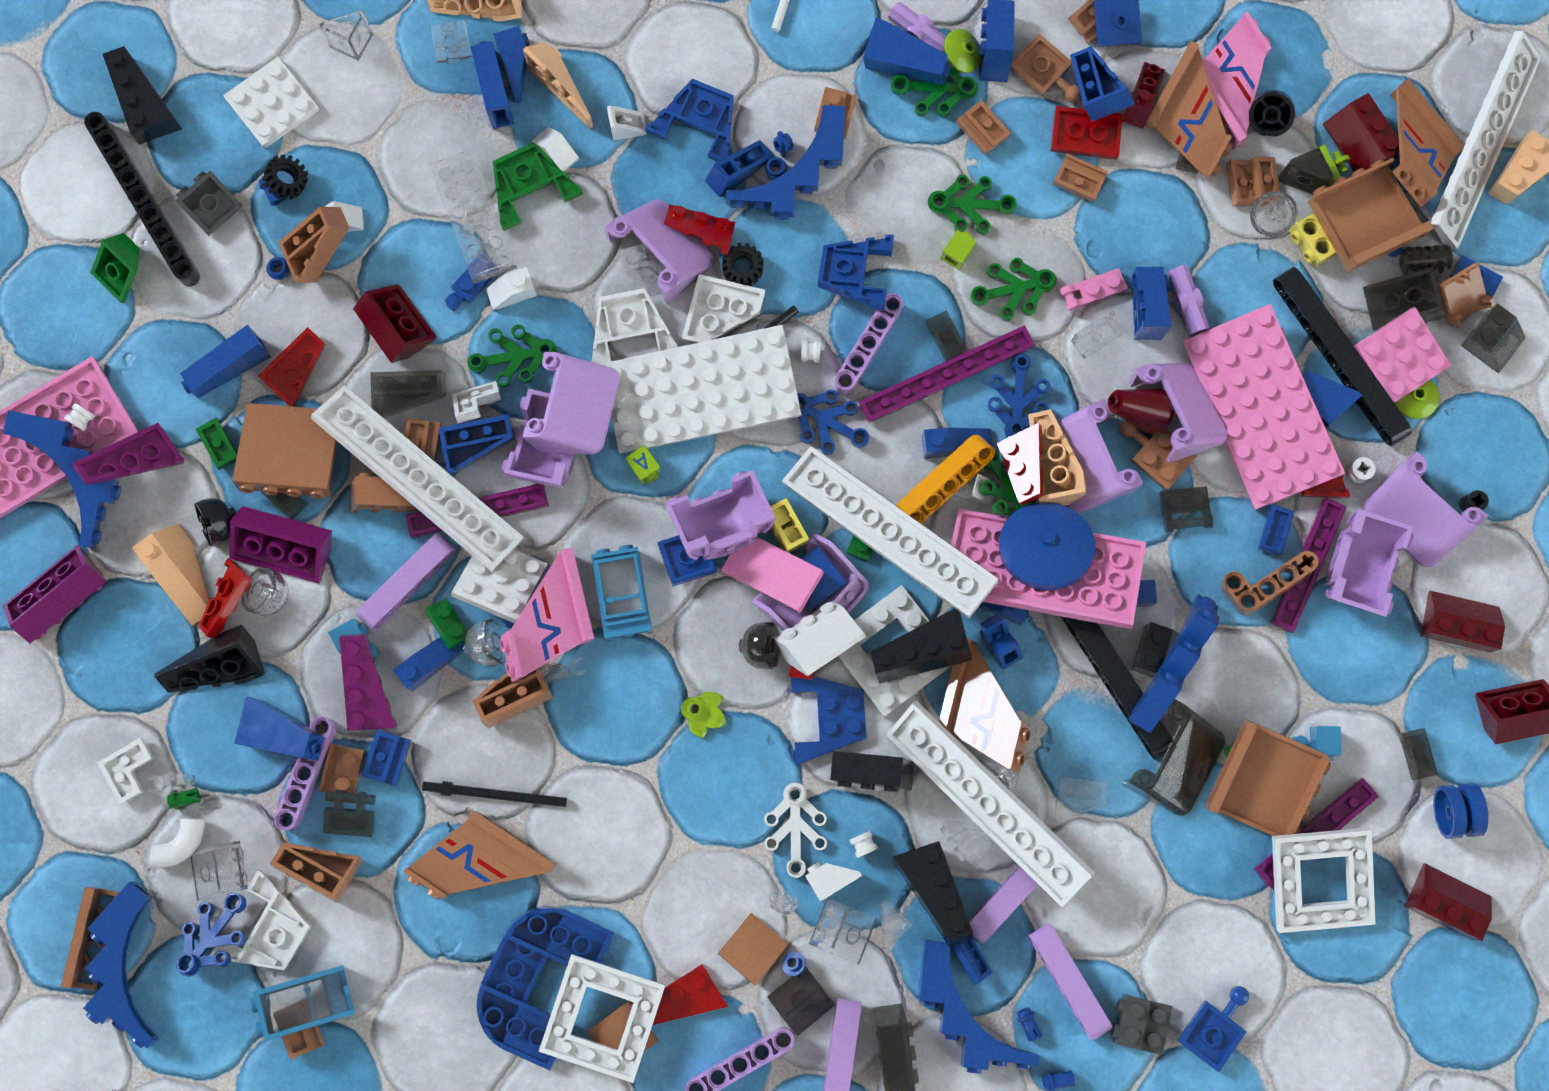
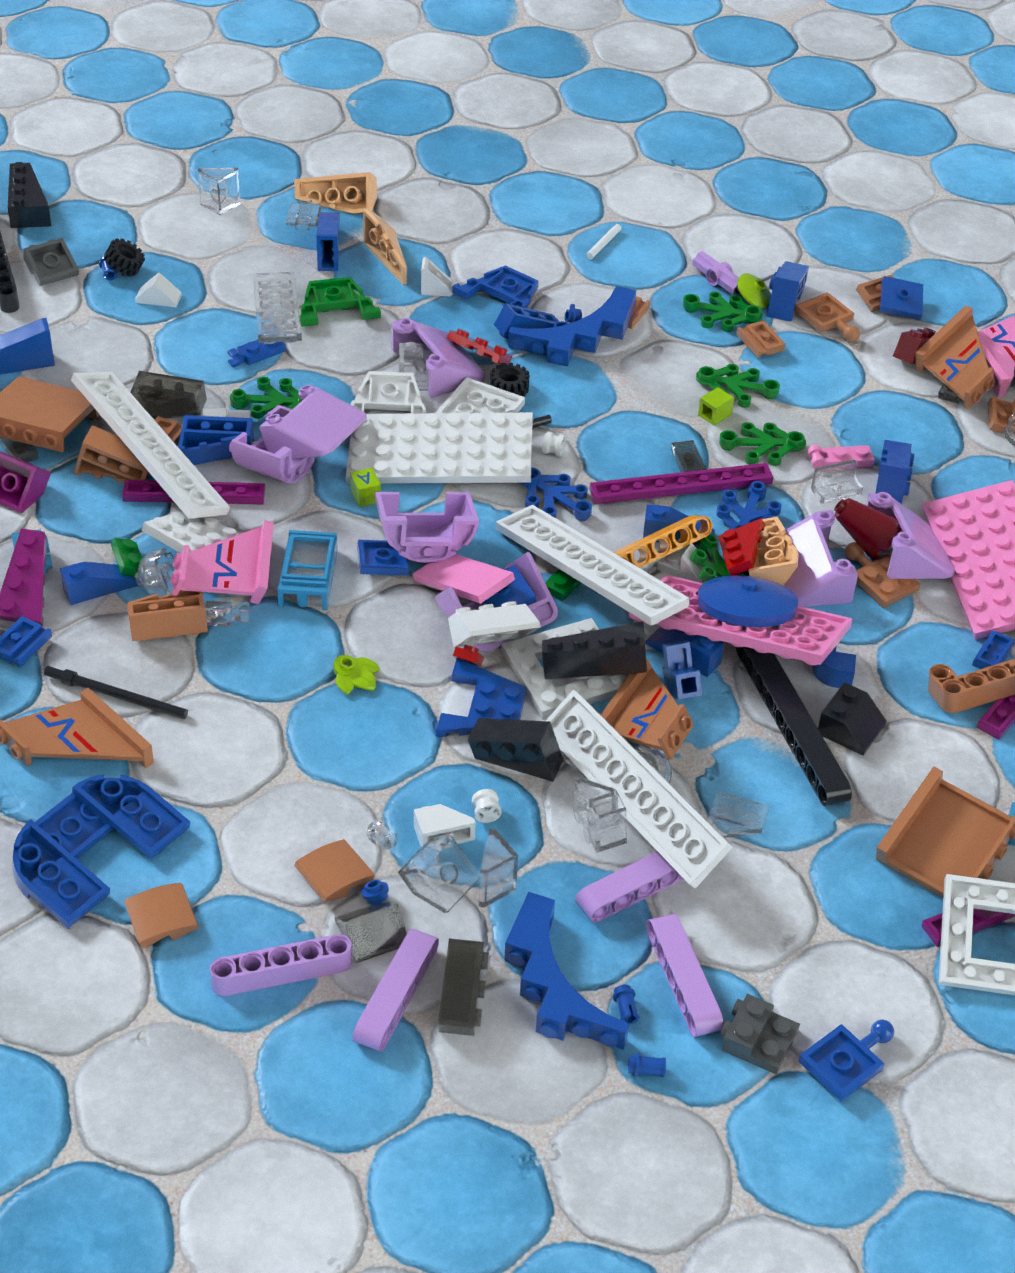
camera: 15 degrees right, 35 degrees down
white plate [223,57,319,149] -> none
red wing [258,327,326,407] -> none
blue plate [266,257,290,280] -> none
nougat wedge [278,206,350,283] -> none
dark red slope [353,284,437,363] -> none
lavender beam [356,533,456,631] -> none
white slope [486,267,537,311] -> none
blue slope [494,26,530,103] -> none
white slope [531,127,579,172] -> none
white plate [539,954,665,1083] -> none
red wing [653,964,728,1025] -> none
clear smoke cylinder [739,622,780,669] -> none
white plant [764,783,827,878] -> none
light yellow brick [770,498,809,553] -> none
blue wing [818,234,894,311] -> none
lavender beam [834,293,903,396] -> none
blue slope [863,17,951,85] -> none
black wedge [893,841,973,948] -> none
blue plate [952,940,992,985] -> none
red plate [1050,106,1123,160] -> none
nougat plate [1052,154,1108,203] -> none
blue wedge [1070,46,1135,122] -> none
clear smoke windscreen [1122,699,1225,816] -> none
blue arch [1129,594,1220,733] -> none
clear smoke plate [1159,486,1213,532] -> none
lavender piece [1167,265,1210,336] -> none

